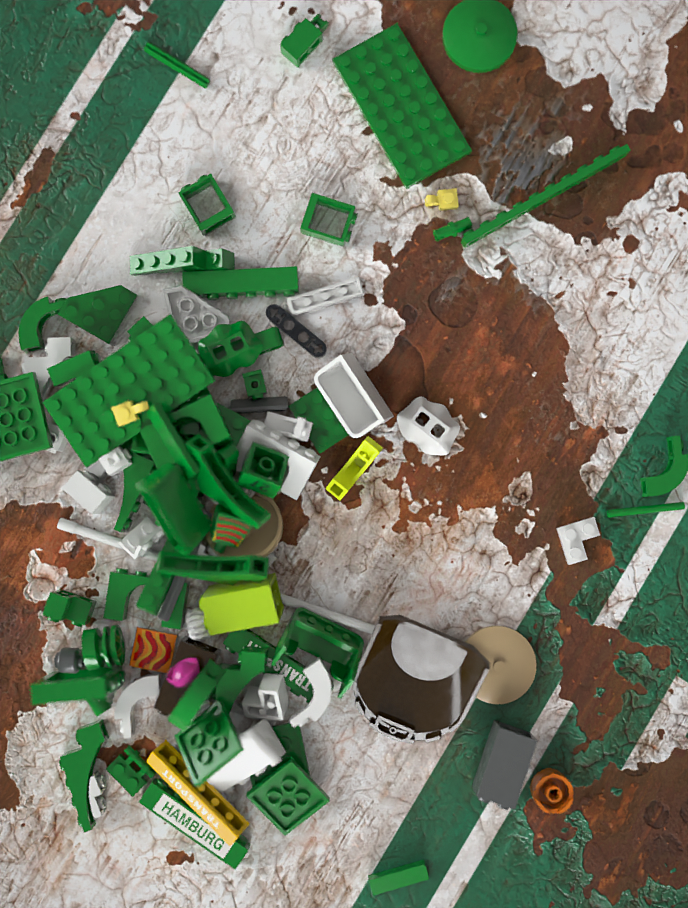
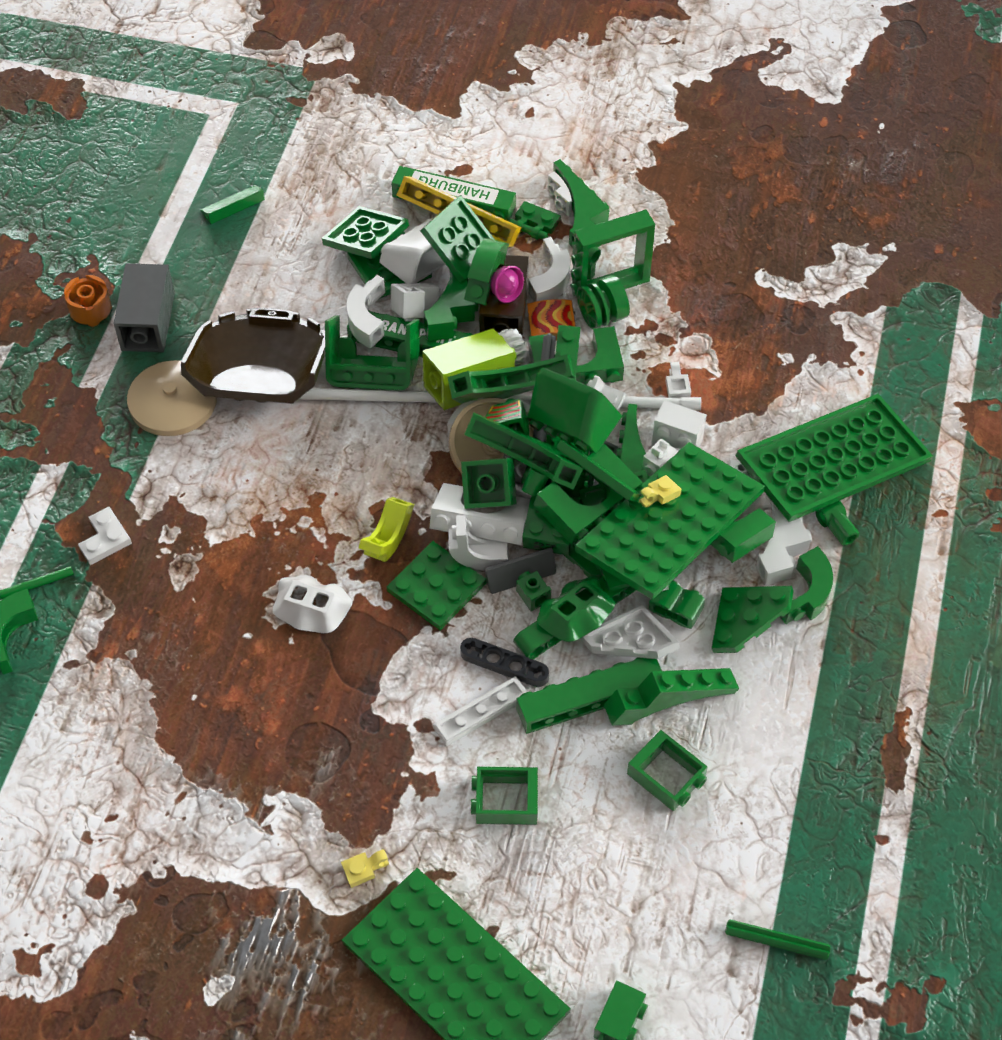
camera: 165 degrees right, 30 degrees down
green brick [42,589,97,627] -> none
dark grey head [54,647,85,674] -> none
white windscreen [314,353,394,438] -> none
green pin [433,217,472,242] -> none
green plate [461,144,631,249] -> none
none -> white plate [665,362,691,398]

